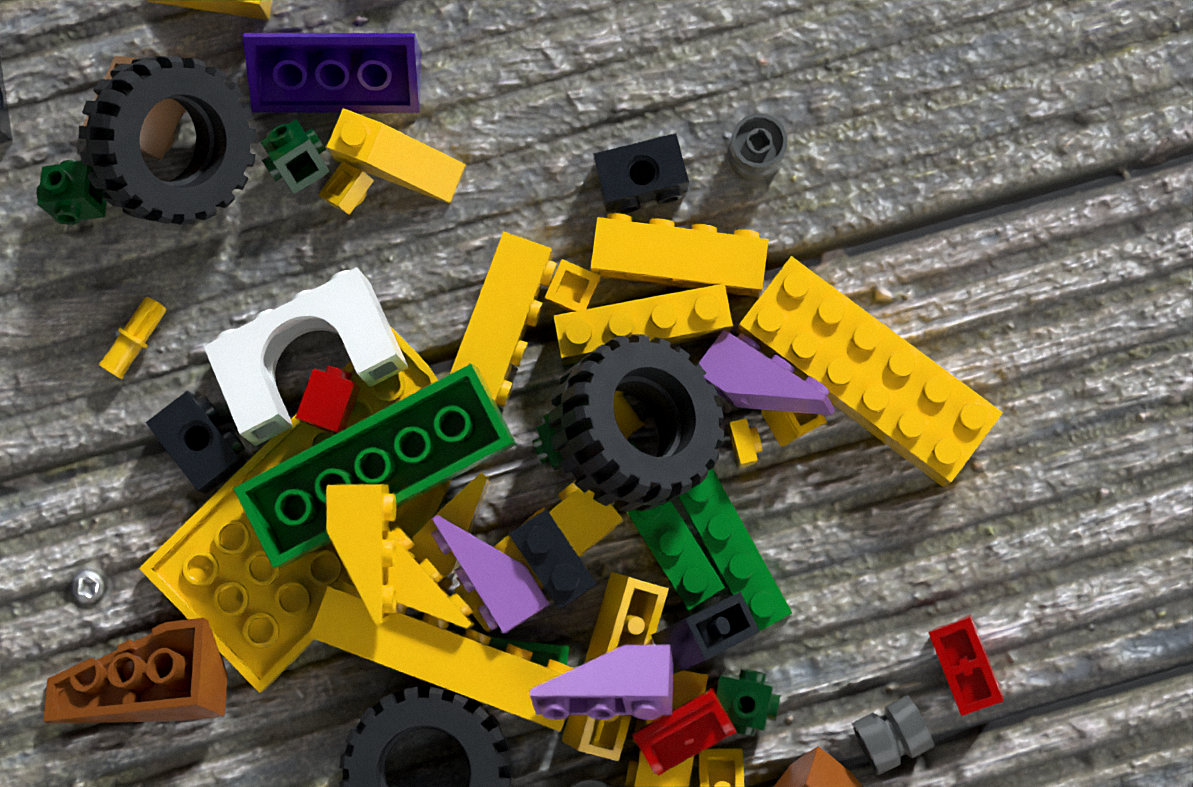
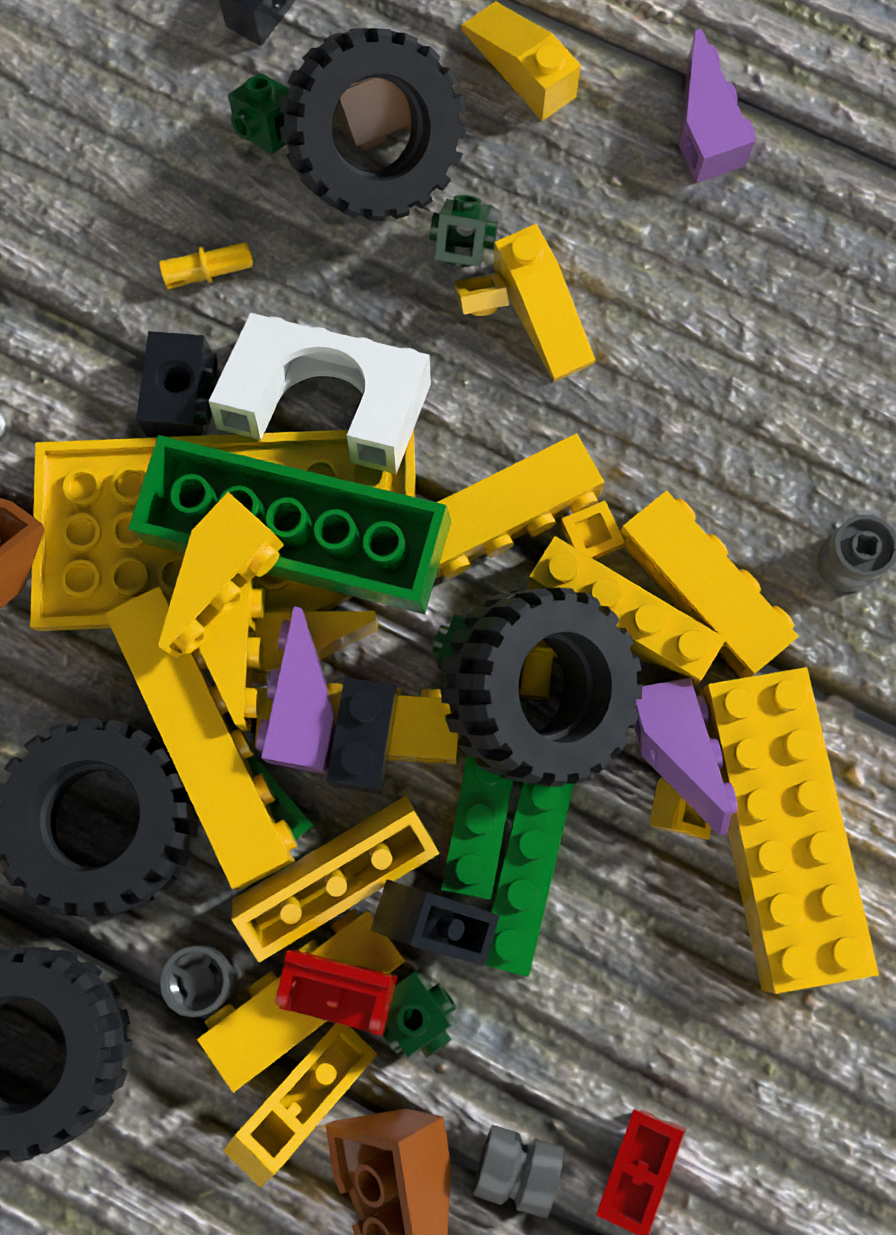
camera: 40 degrees right, 5 degrees down
dark purple slope [243,33,421,113] -> none
red brick [295,365,360,434] -> none
slope [530,645,673,720] -> none
black brick [593,133,689,214] -> none
yellow plate [727,418,763,468] -> none

